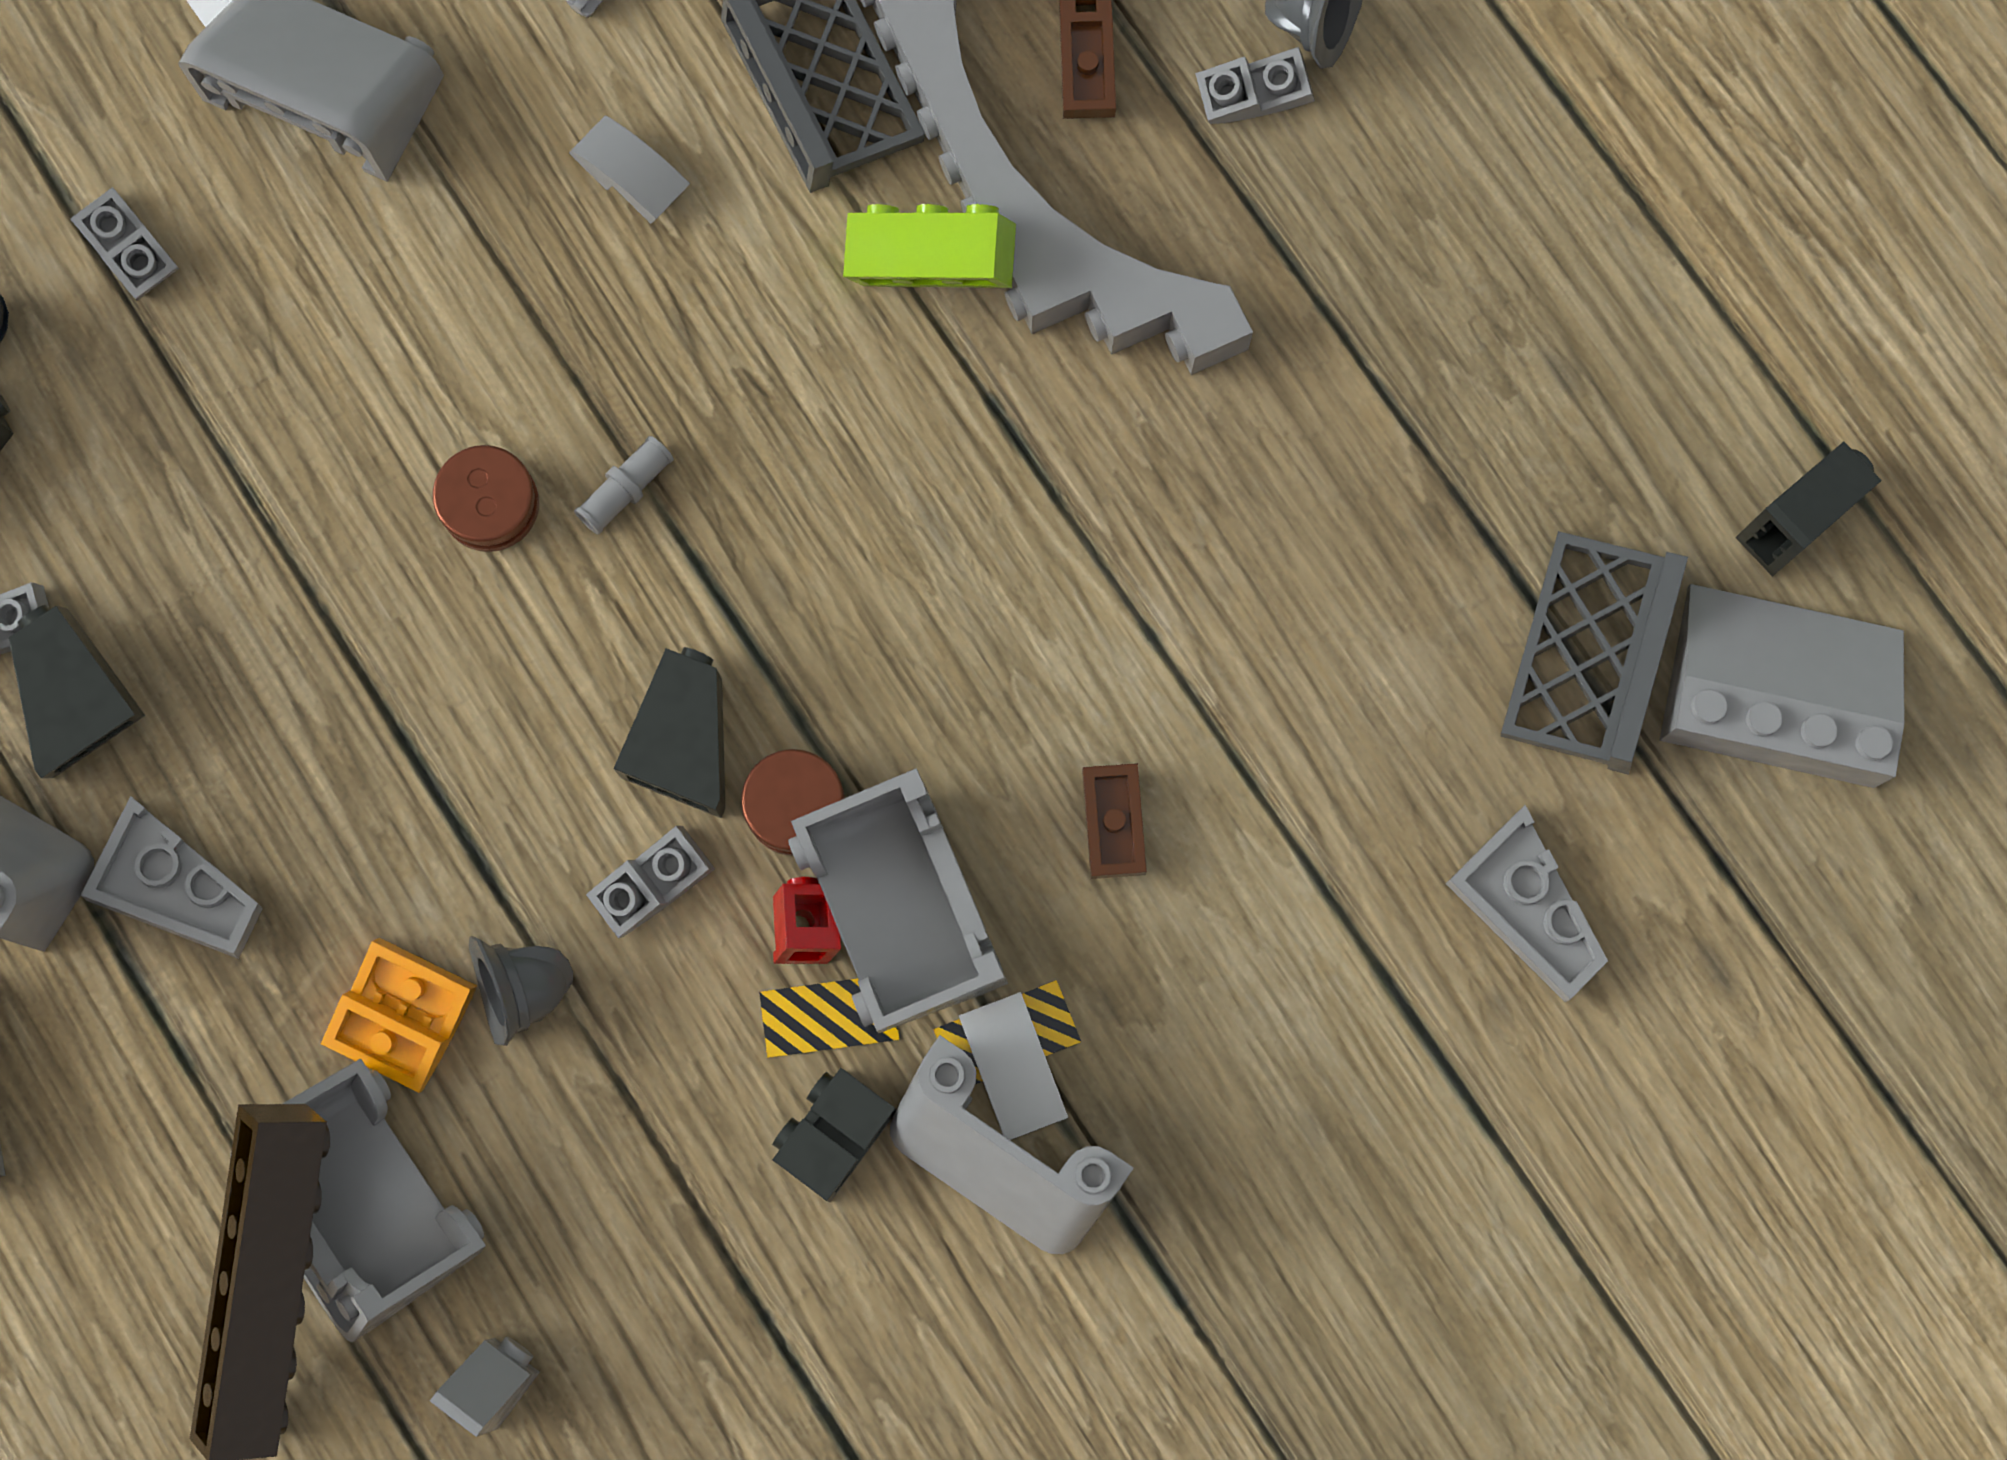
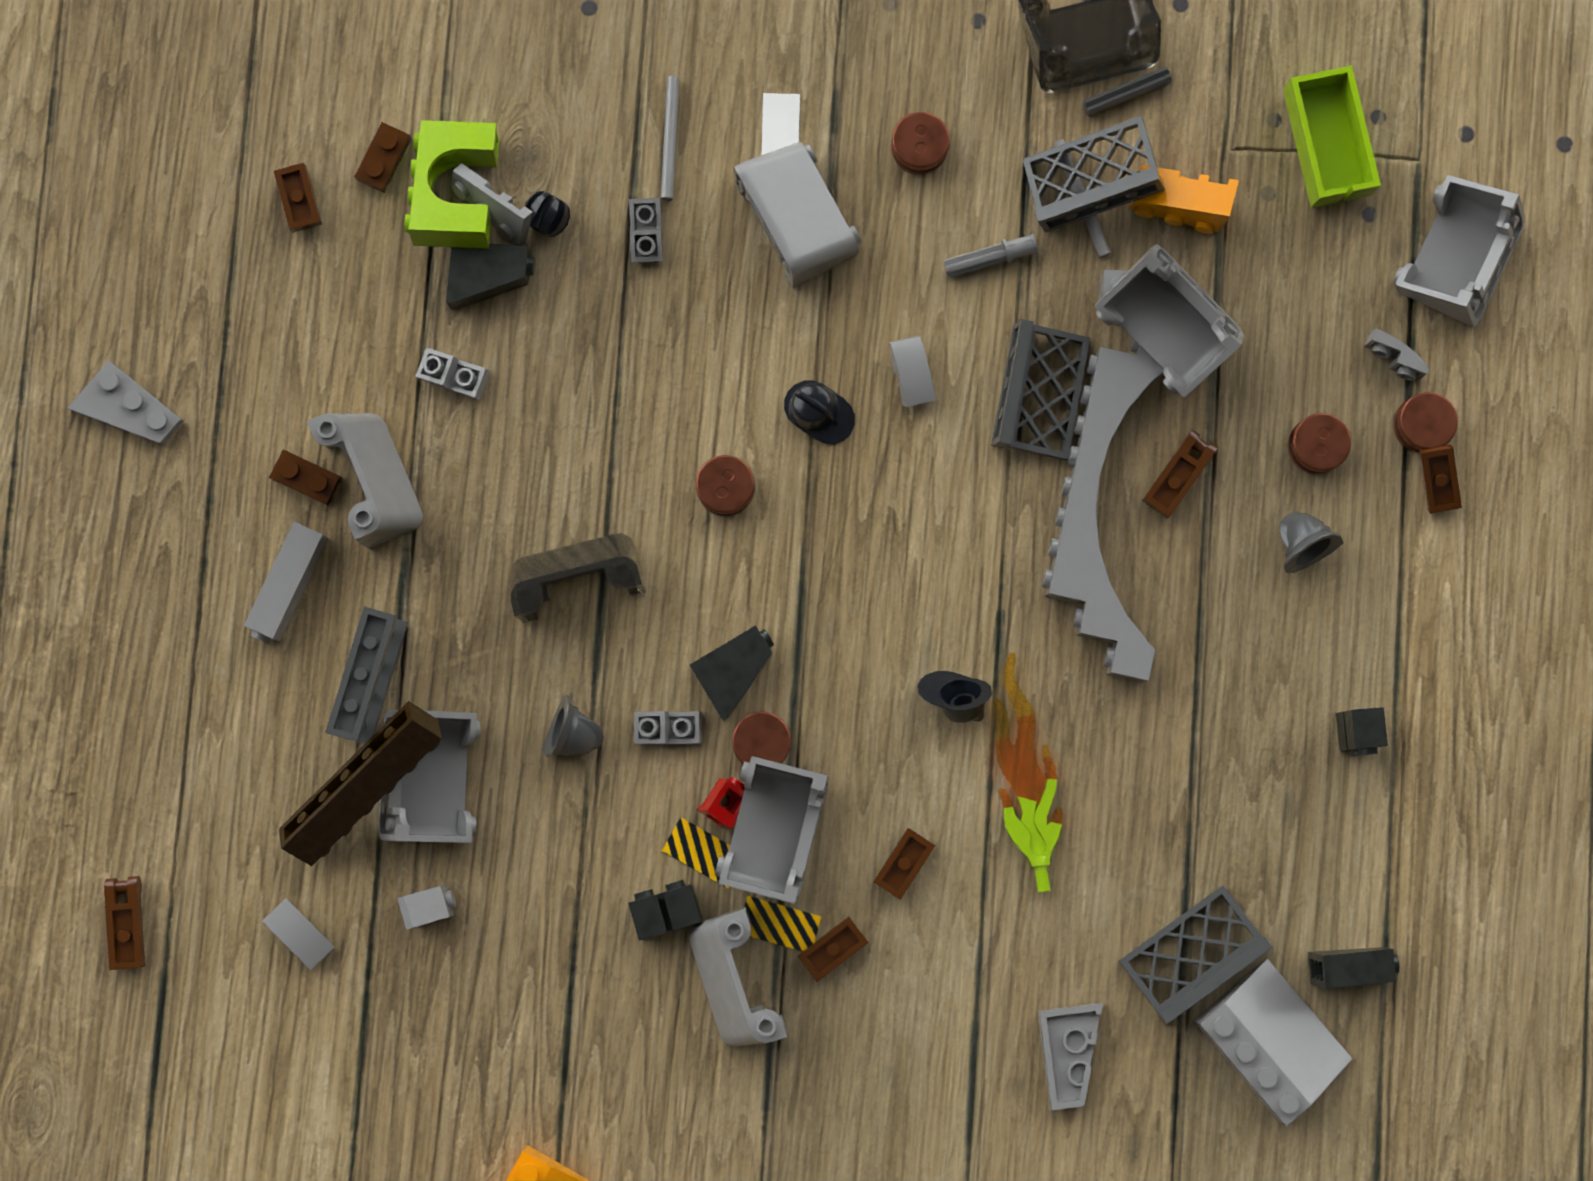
camera: 35 degrees right, 5 degrees up
pearl dark grey slope [9,604,145,778] -> none
light grey wing [81,796,263,959] -> none
light orange slope [321,938,477,1093] -> none
light grey pin [574,436,674,535] -> none
lime brick [843,204,1016,288] -> none
white sticker [959,992,1068,1140] -> none
light grey slope [1195,47,1315,124] -> none
none -> dark grey fence [325,606,409,743]
none -> clear smoke windscreen [511,533,647,623]
none -> light grey bar [661,76,679,201]
none -> black piece [784,380,855,444]
none -> reddish brown plate [797,916,868,982]
none -> black piece [917,671,992,723]
none -> piece [994,652,1063,892]
none -> pearl dark grey piece [1336,707,1388,756]

